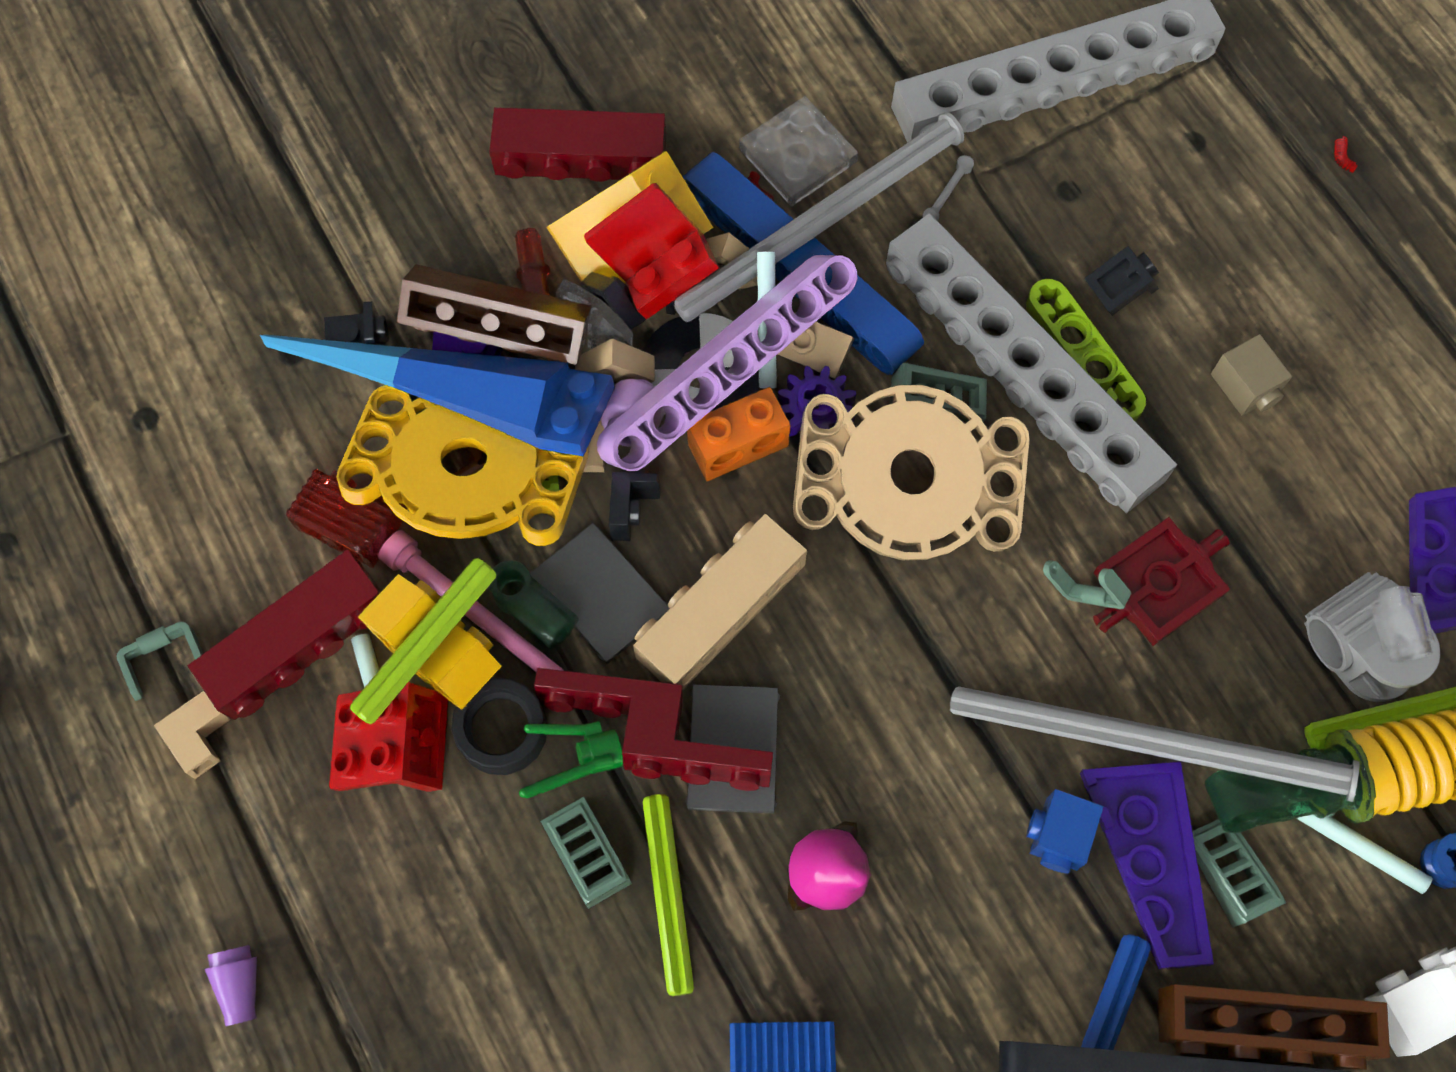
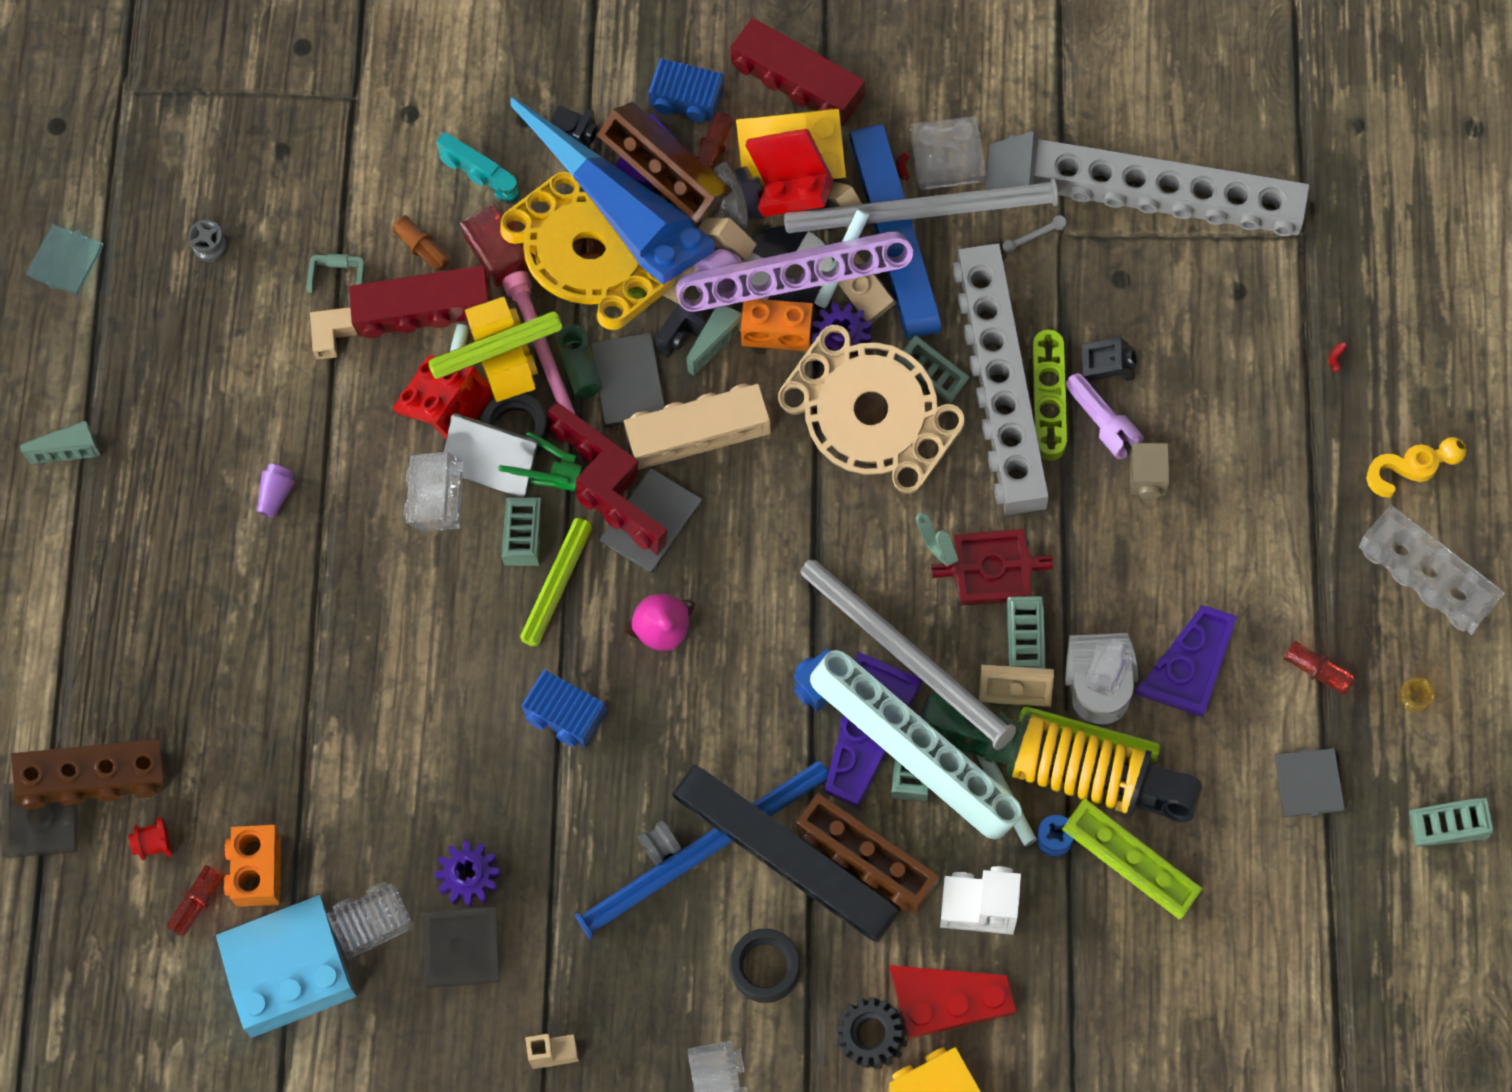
camera: 35 degrees right, 0 degrees up
none -> dark orange axle [392,215,451,271]
none -> clear brick [404,452,464,532]
none -> teal hinge [436,132,519,204]
none -> piece [440,413,539,498]
none -> blue brick [648,58,725,122]
none -> sand green slope [686,306,742,376]
none -> light aqua beam [810,650,1022,839]
none -> tan plate [979,665,1054,707]
none -> dark grey piece [985,131,1038,190]
none -> sand green slope [1006,596,1045,669]
none -> lavender piece [1065,373,1144,459]

